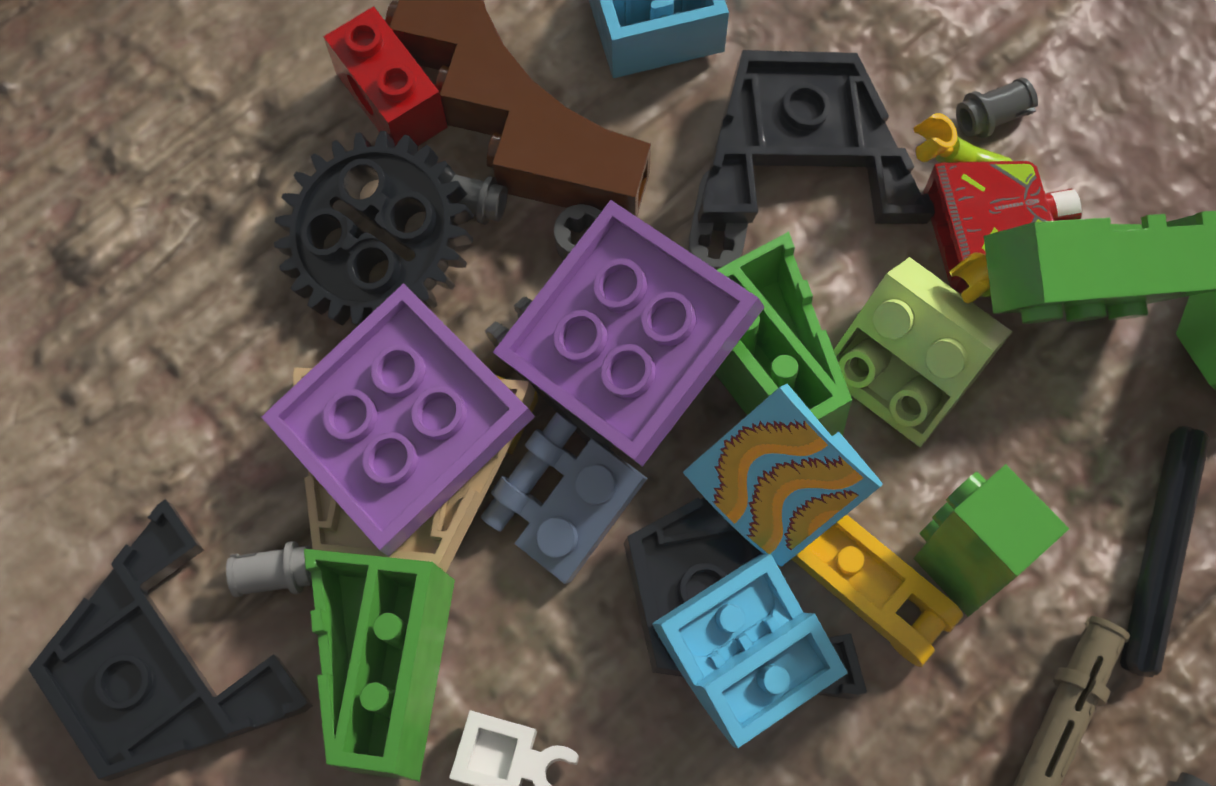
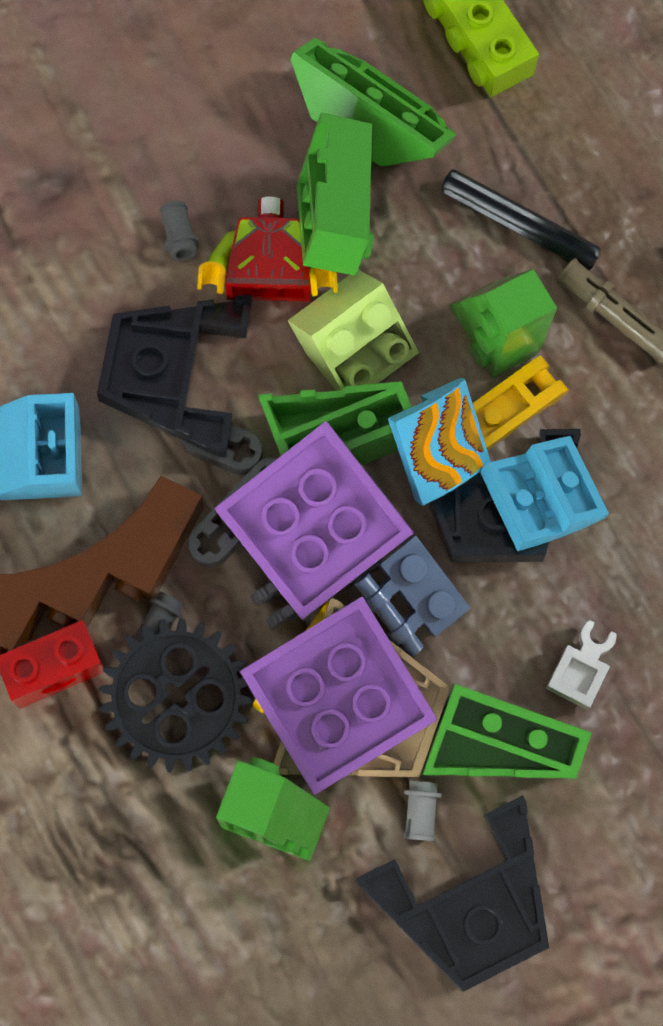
camera: 85 degrees left, 5 degrees up
none -> bright green wedge [216,756,330,862]

